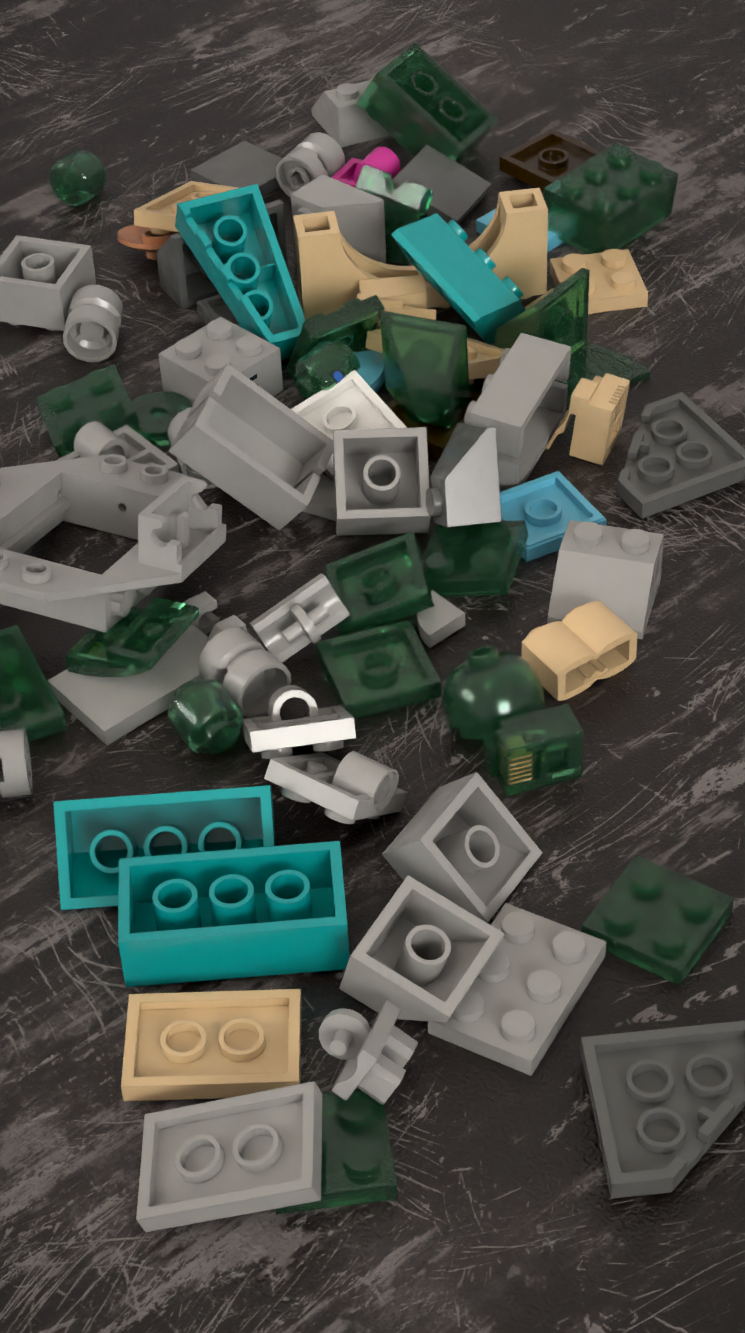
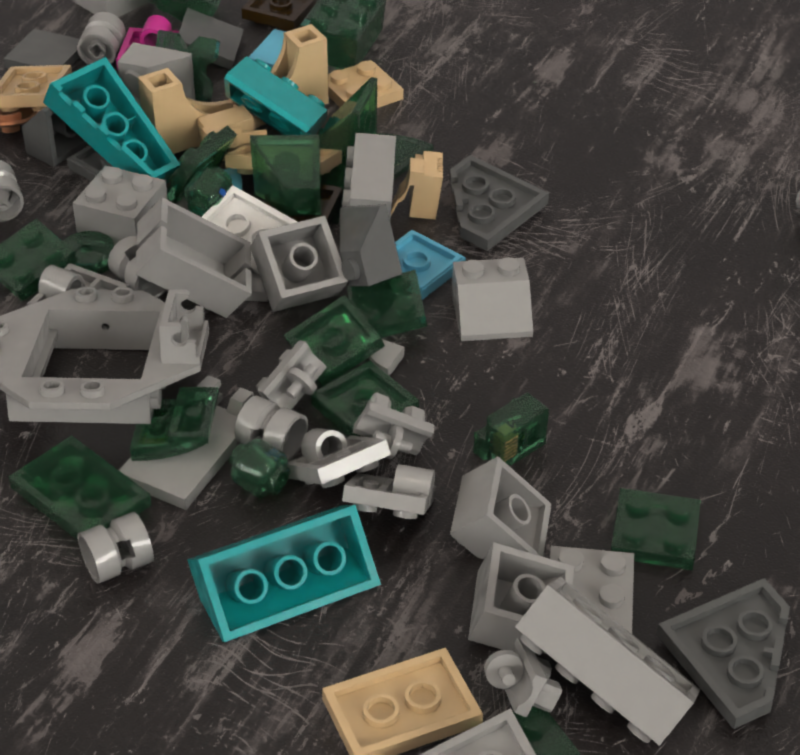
camera: 25 degrees left, 0 degrees up
teal brick [118,841,350,987] -> none
clear green cylinder [443,646,547,739] -> none
tan brick [522,601,637,701] -> none
none -> light grey hips [353,393,434,460]
none -> light grey slope [515,577,700,746]

